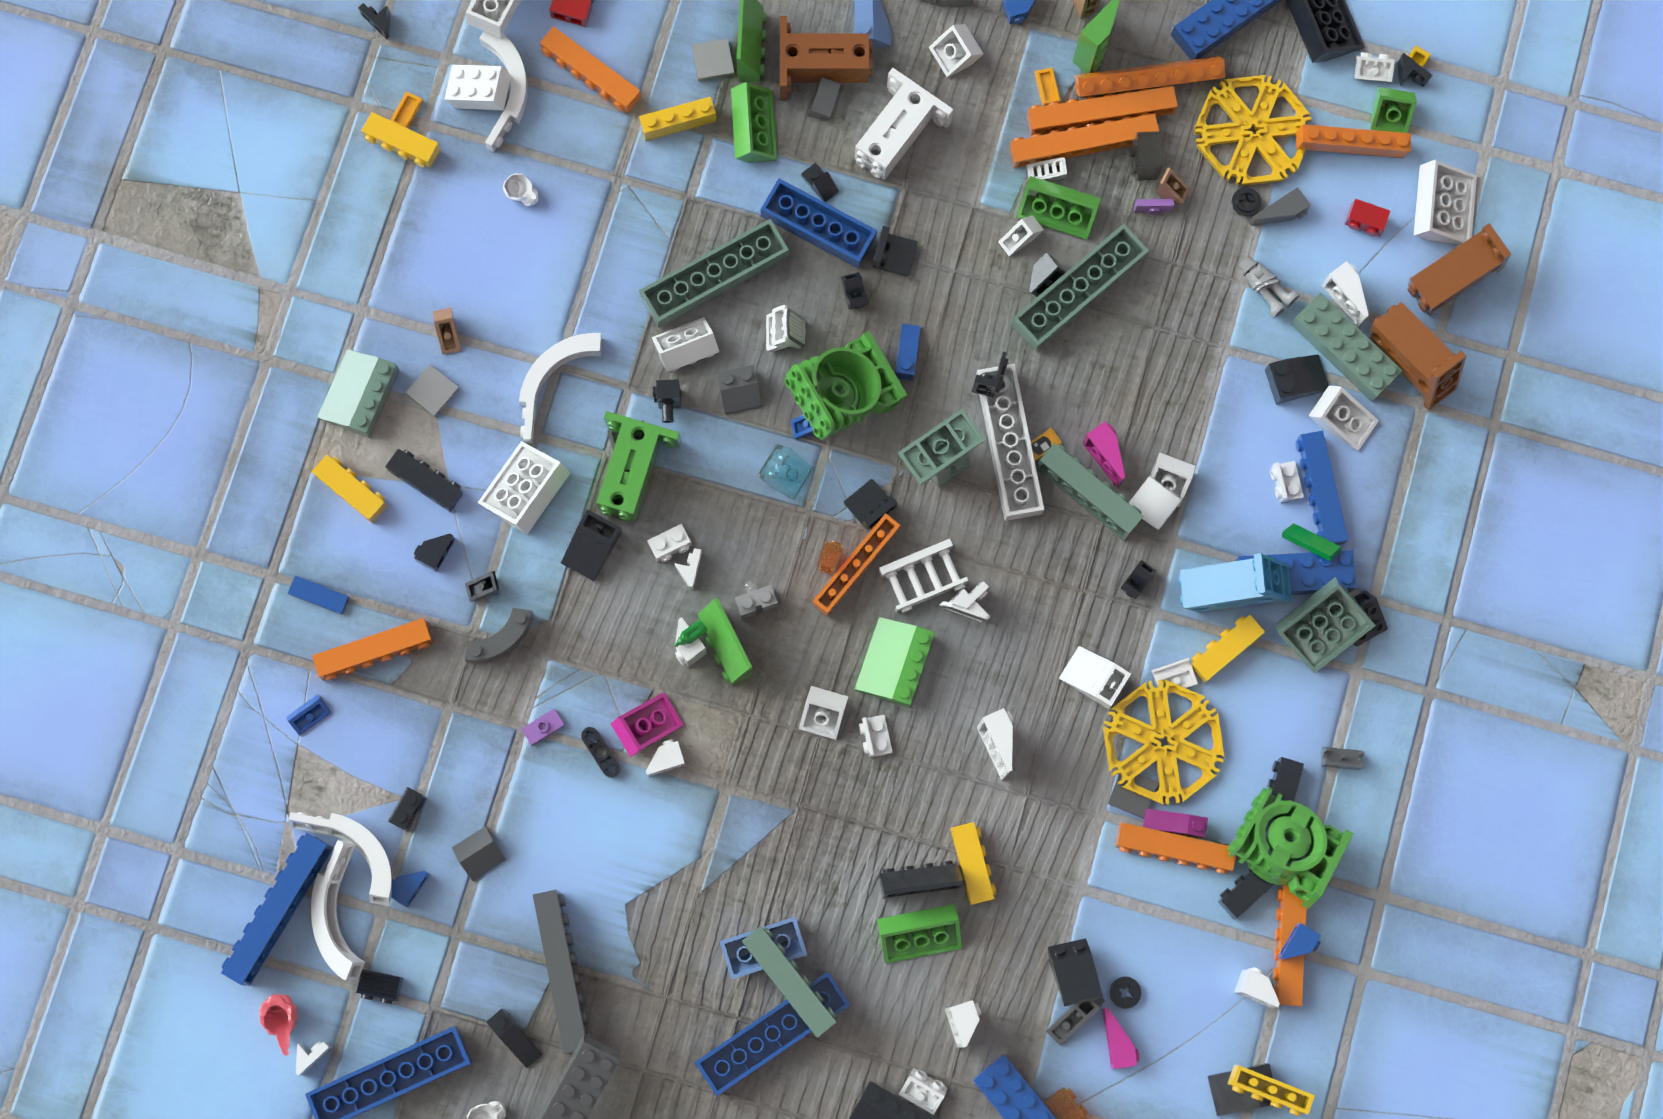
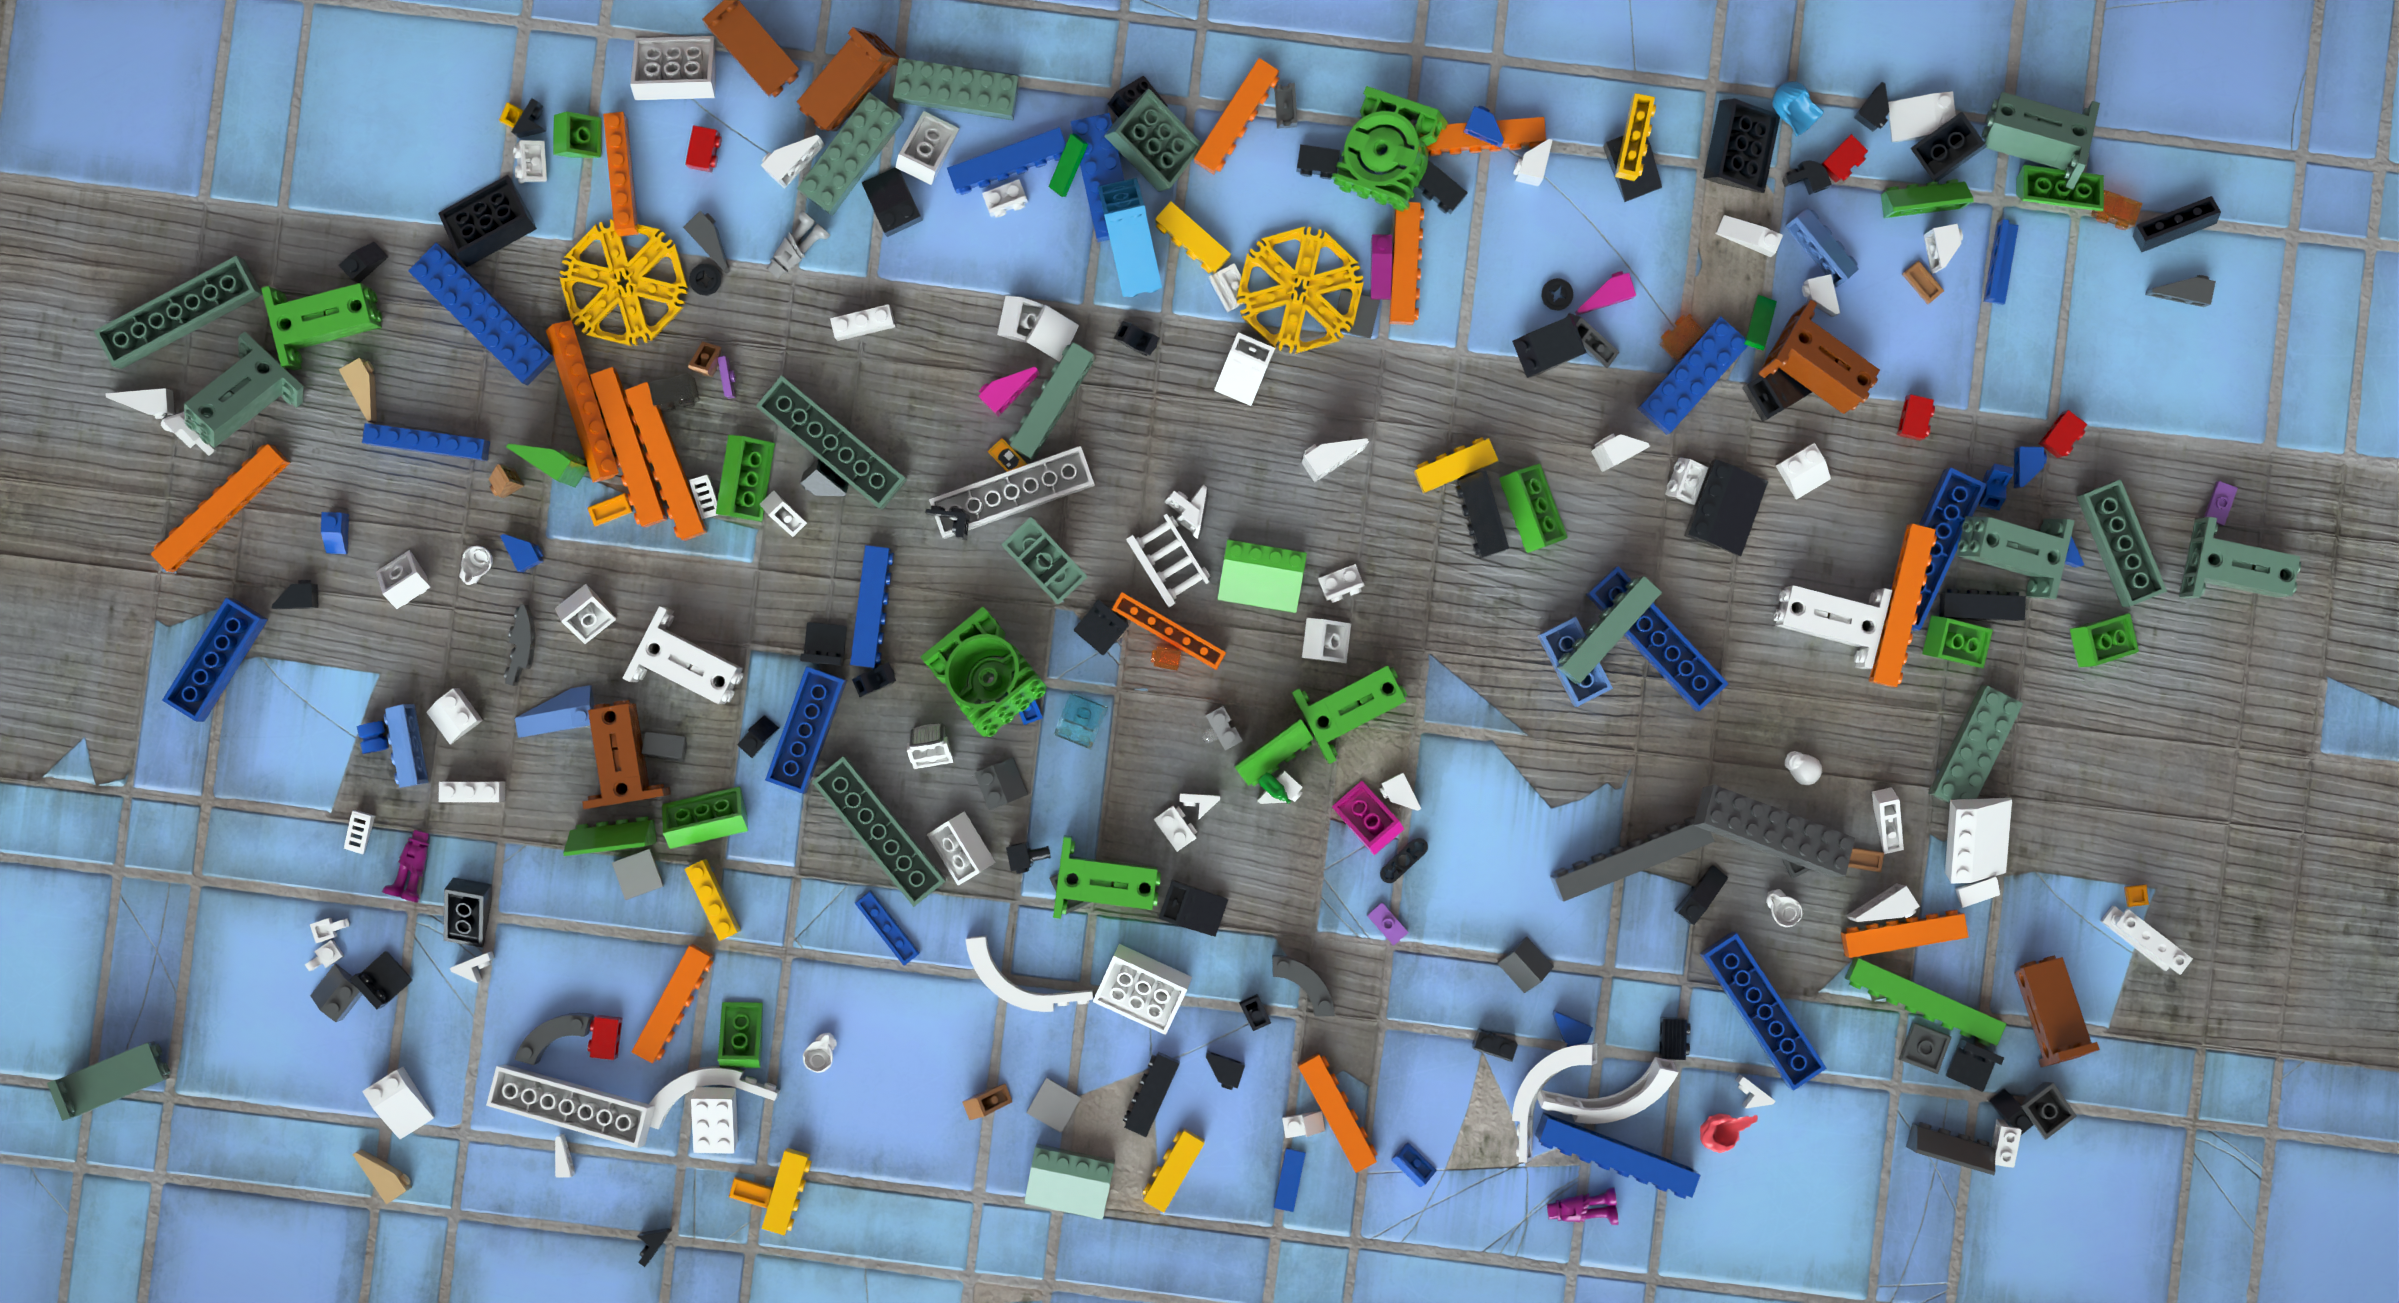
camera: 90 degrees left, 10 degrees up
blue slope [895,324,921,381] -> none
none -> bright green slope [718,1002,763,1068]
none -> white brick [830,304,896,341]
none -> blue brick [850,545,894,668]
none -> blue tile [855,890,920,966]
none -> sand green brick [893,58,1020,120]
none -> orange brick [1194,58,1280,175]
none -> white slope [1282,1110,1325,1138]
none -> bright green brick [1291,665,1408,764]
none -> magenta piece [1547,1187,1619,1225]

